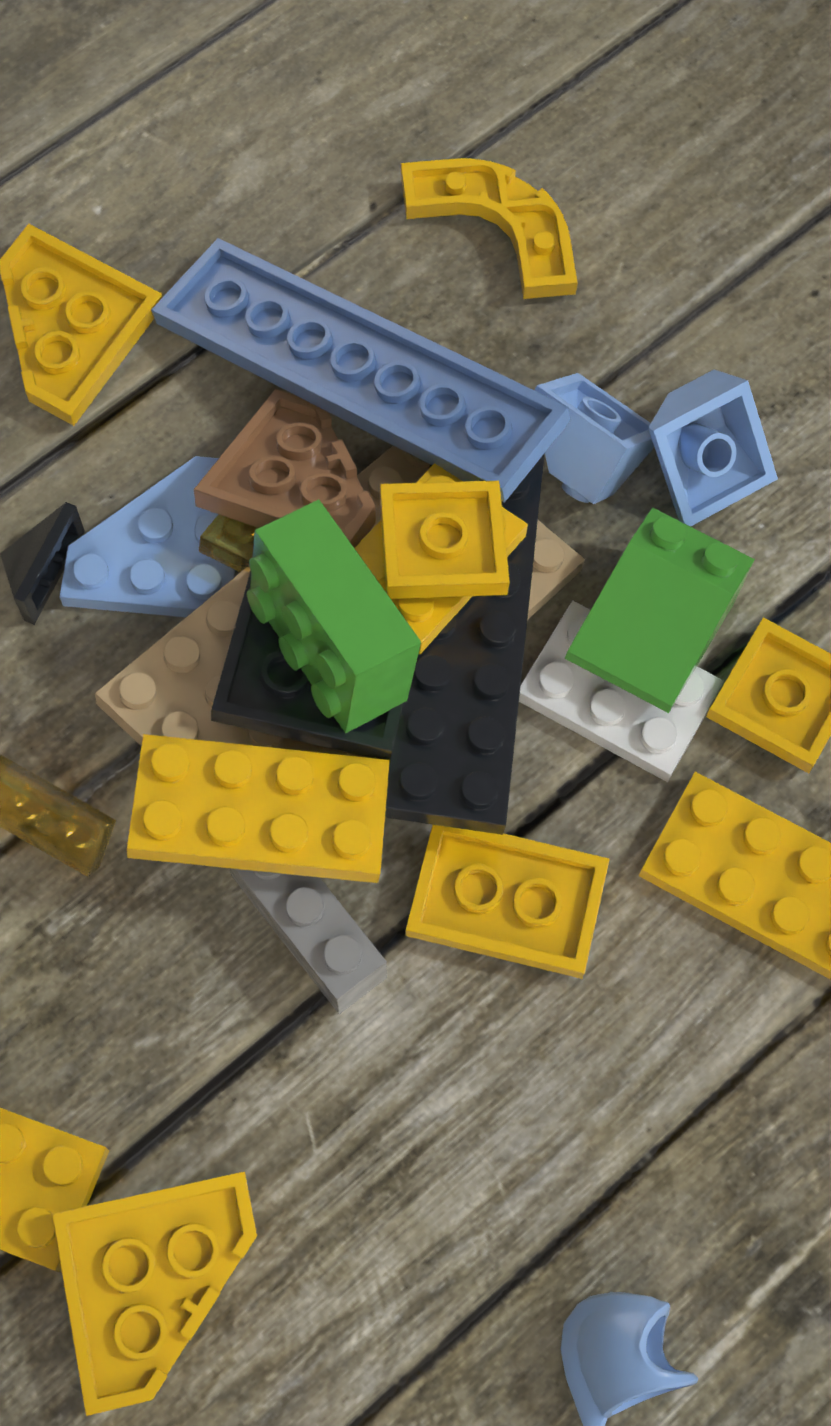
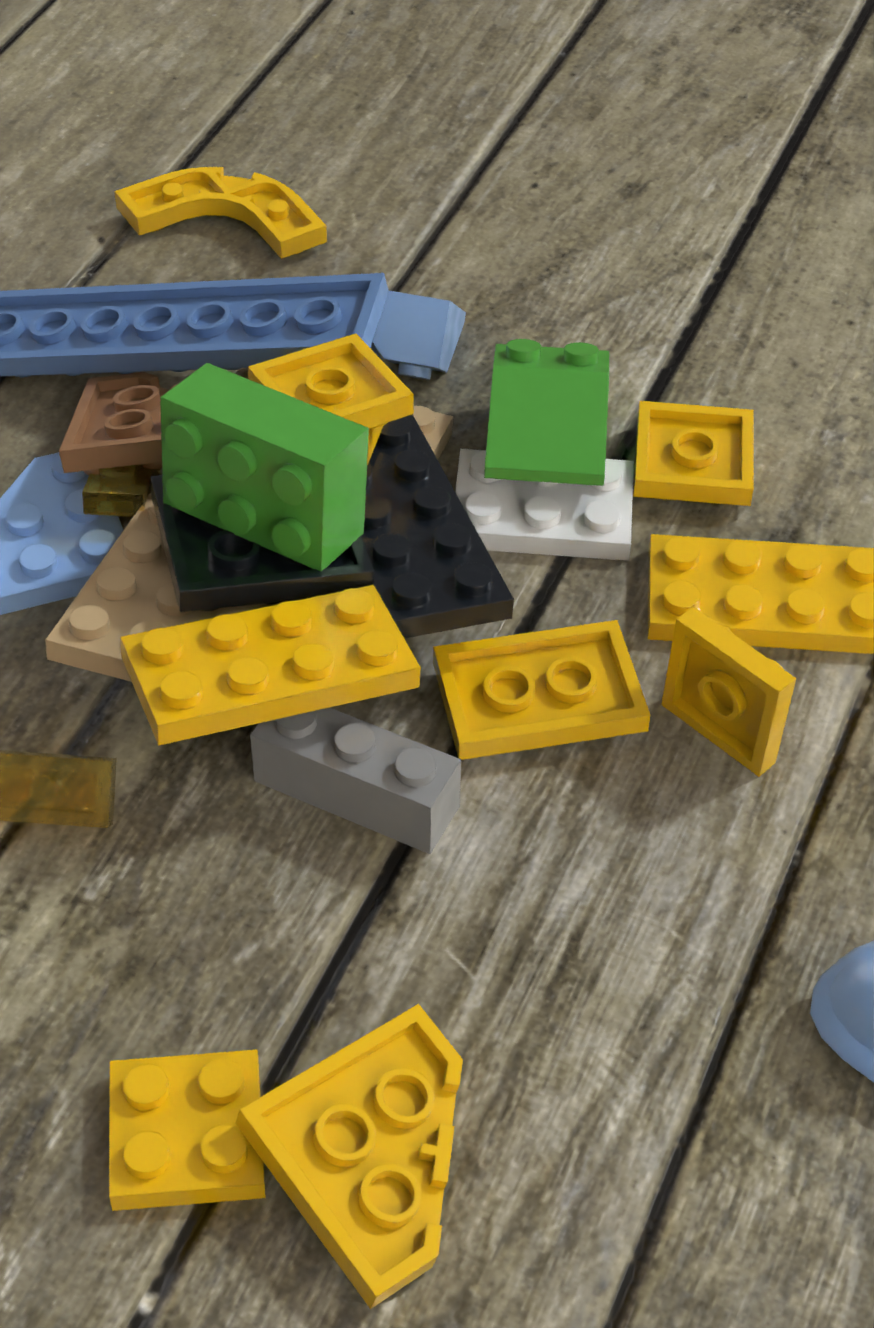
camera: 25 degrees left, 20 degrees down
light blue slope [648,369,778,527] -> none
none -> yellow plate [661,606,796,777]

